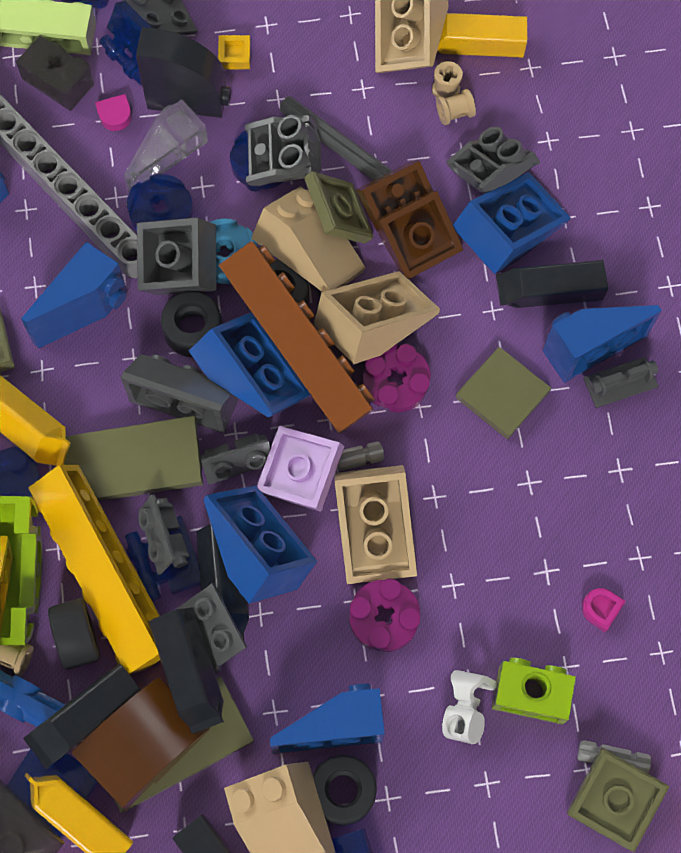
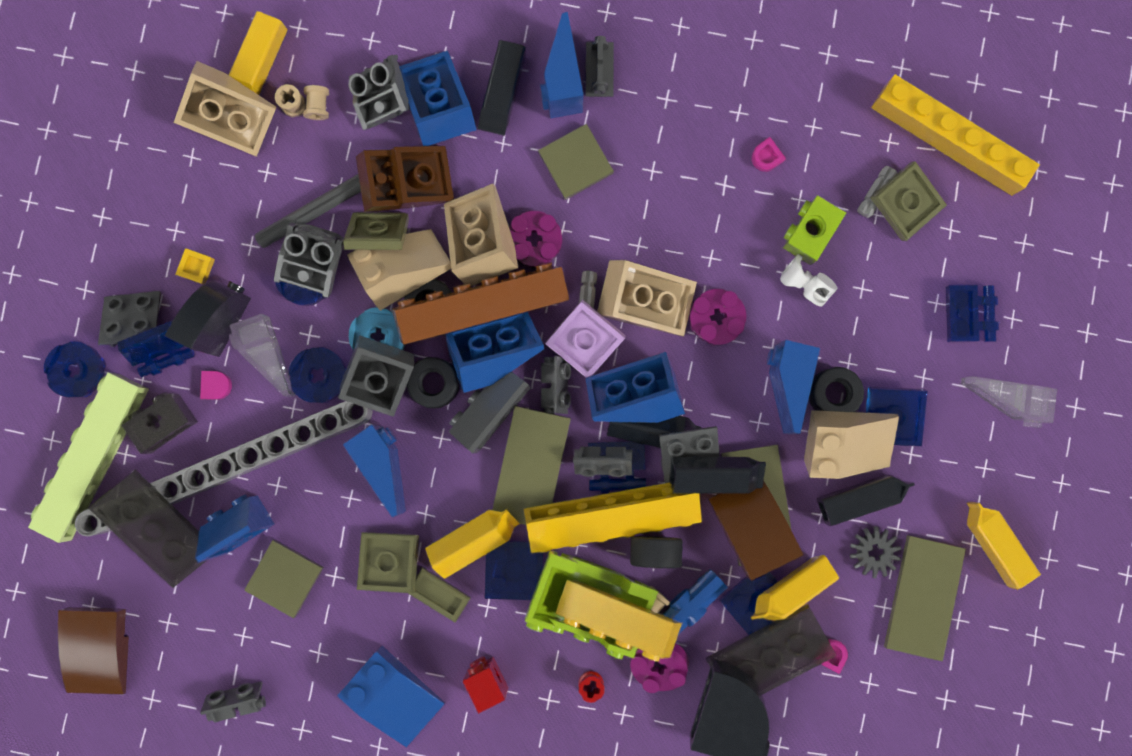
camera: 65 degrees left, 15 degrees up
black piece [23,664,141,769] -> none

